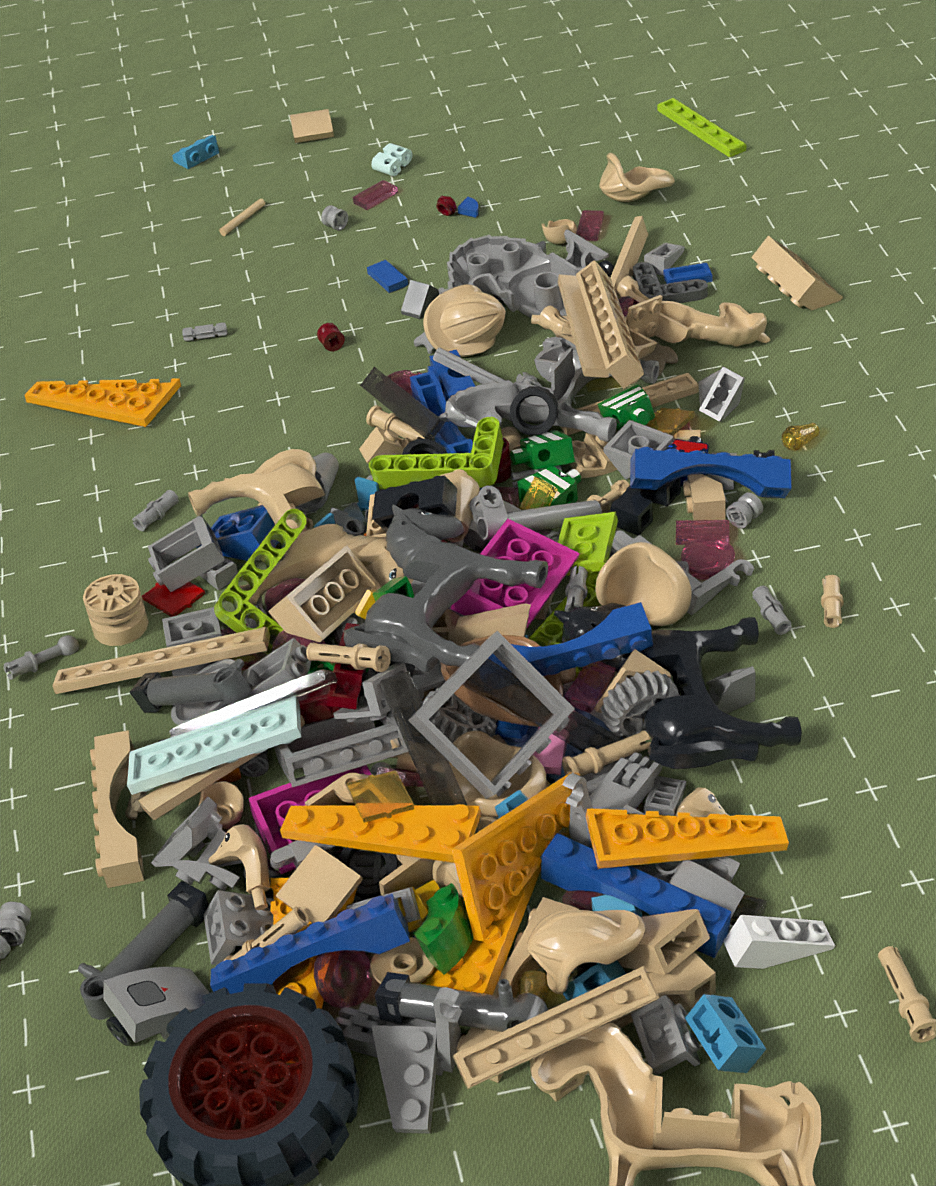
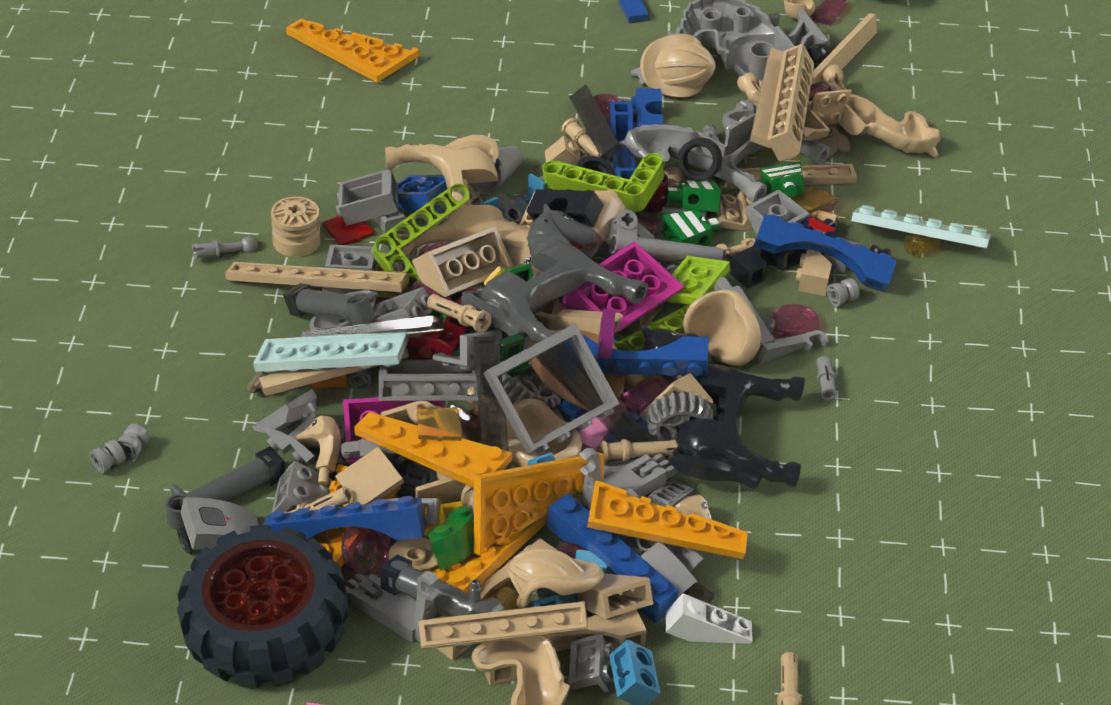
camera: 10 degrees right, 0 degrees up
tan arch [90,730,144,888] -> none
light grey pin [132,490,179,531] -> none
light grey axle [182,322,227,341] -> none
tan hair [198,781,244,830] -> none
dark red wheel [317,323,345,352] -> none
light grey wing [371,1025,438,1134] -> none
slope [401,280,439,319] -> none
light grey axle [433,348,506,384] -> none
clear yellow tile [519,476,558,510] -> none
light grey pin [565,566,588,612] -> none
dark grey beam [633,262,708,303] -> none
light grey slope [644,243,684,275] -> none
blue tile [663,263,713,284] -> none
clear pink tile [676,520,729,545] -> none
light grey slope [698,367,745,422] -> none
light grey slope [706,666,755,714] -> none
tan slope [751,235,843,311] -> none
tan pin [821,575,843,628] -> none
none -> dark green bracket [496,333,531,377]
none -> magenta beam [597,308,616,359]
none -> light aqua plate [851,205,991,248]

